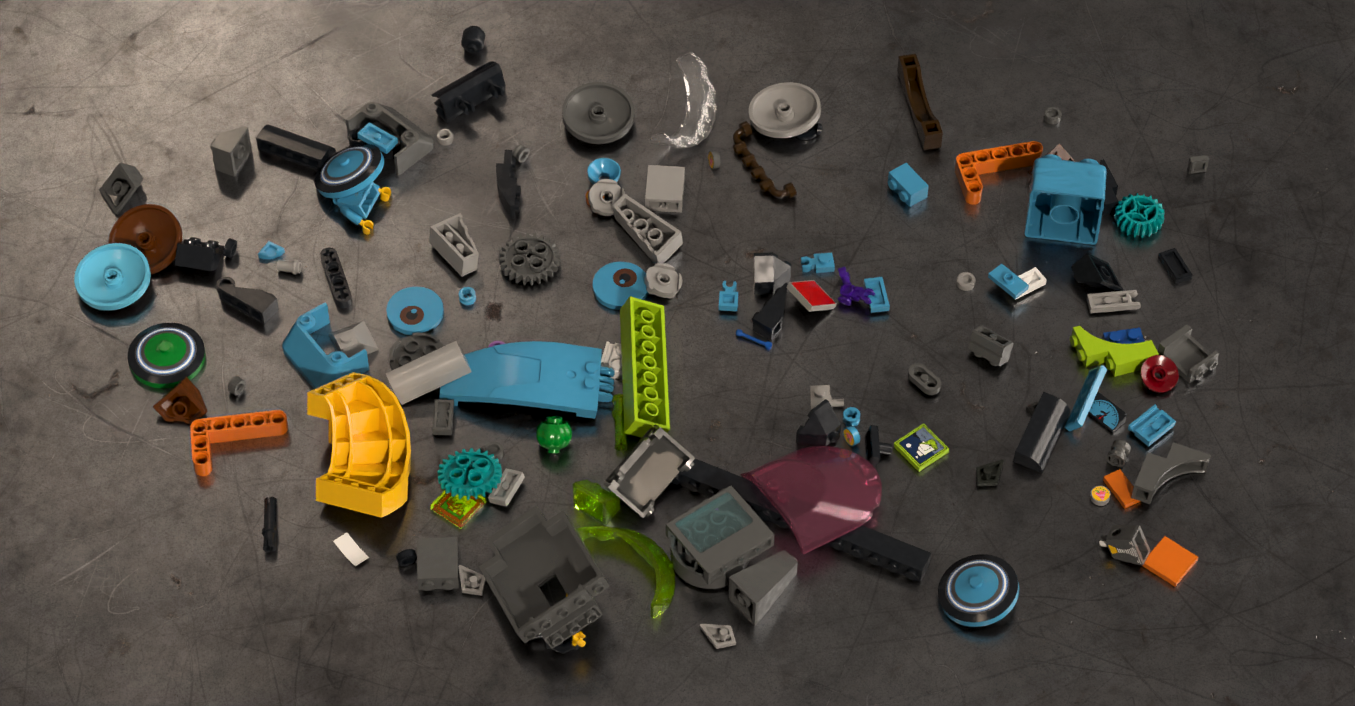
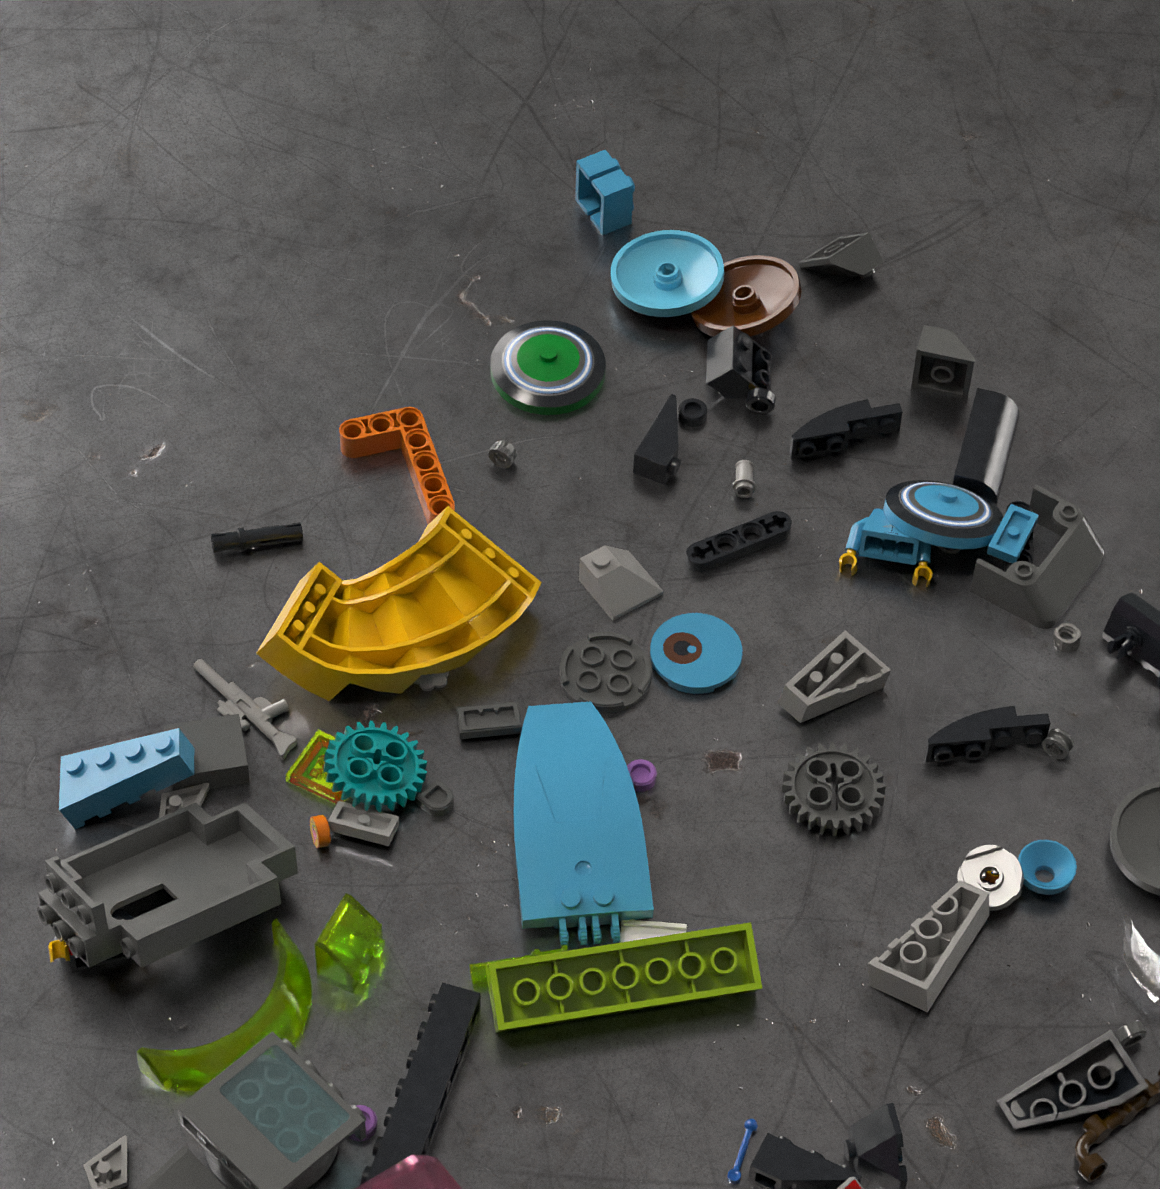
camera: 80 degrees right, 0 degrees up
reddish brown slope [153,377,208,424] -> none
dark azure tile [258,241,285,259] -> none
dark azure windscreen [282,302,369,389] -> none
white sticker [333,533,369,566] -> none
light grey brick [386,341,471,405] -> none
black tile [396,549,417,566] -> none
dark azure bush [459,287,476,305] -> none
green plant [536,416,572,453] -> none
dark azure tile [593,262,648,310] -> none
windscreen [604,424,695,518] -> none
light grey plate [644,263,683,299] -> none
light grey brick [645,165,685,213] -> none
dark azure plate [718,281,739,311] -> none
none -> dark azure wedge [59,728,195,830]
none -> light grey piece [193,659,297,760]
none -> orange tile [310,815,331,848]
none -> dark azure piece [575,150,635,235]
none -> black slope [789,399,903,459]
none -> black wedge [996,1030,1149,1130]

